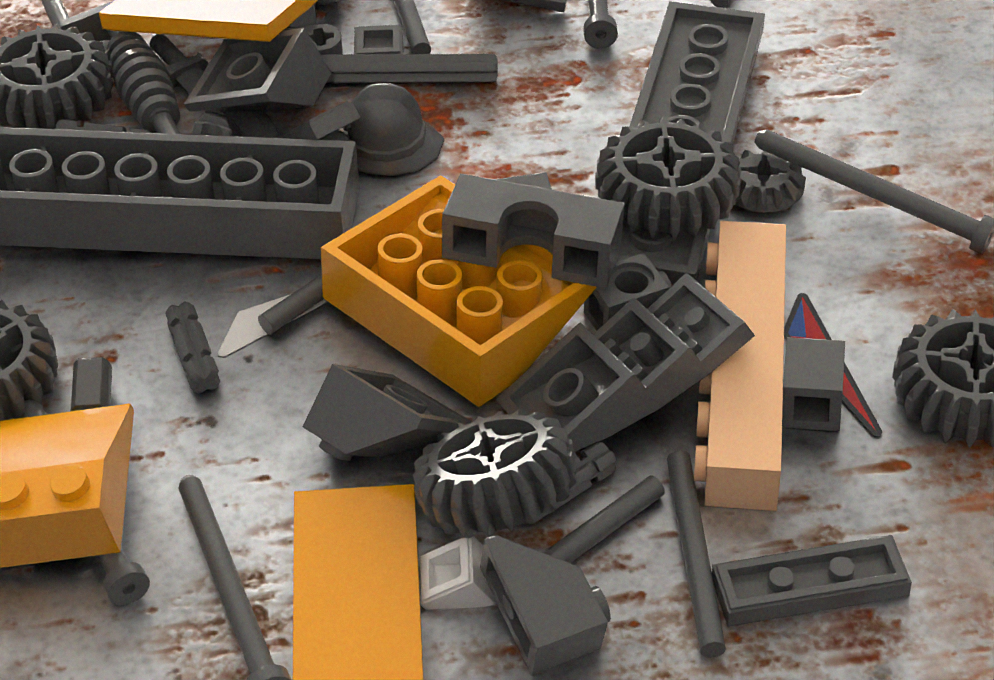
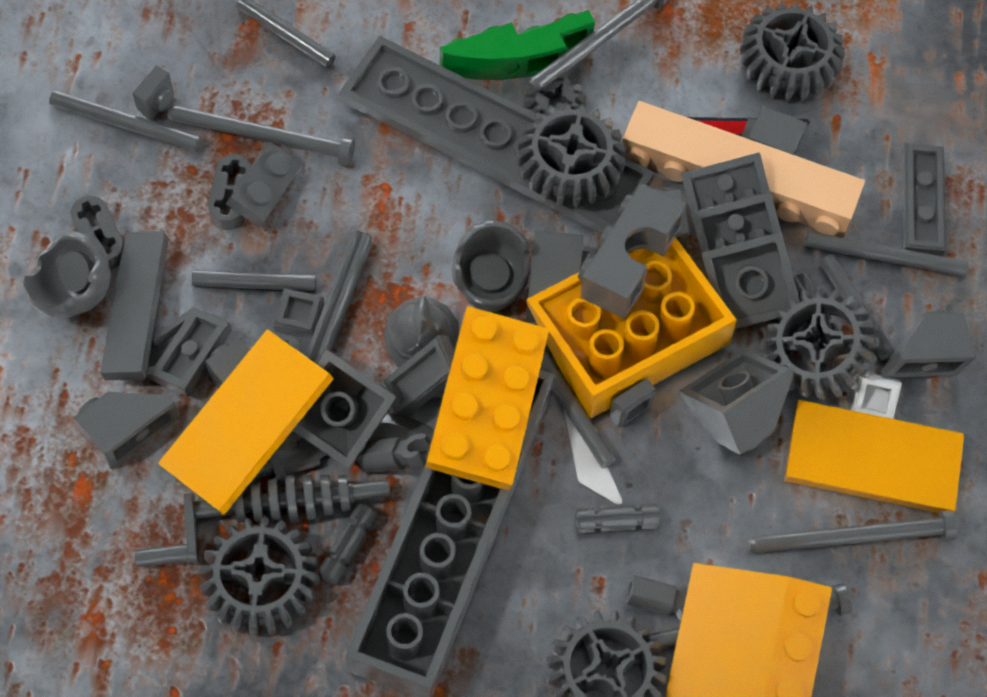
camera: 80 degrees left, 20 degrees up
none -> light orange plate [424,306,549,491]
none -> green slope [440,10,595,80]
none -> dark grey piece [452,220,529,312]
none -> dark grey tile [609,378,656,427]

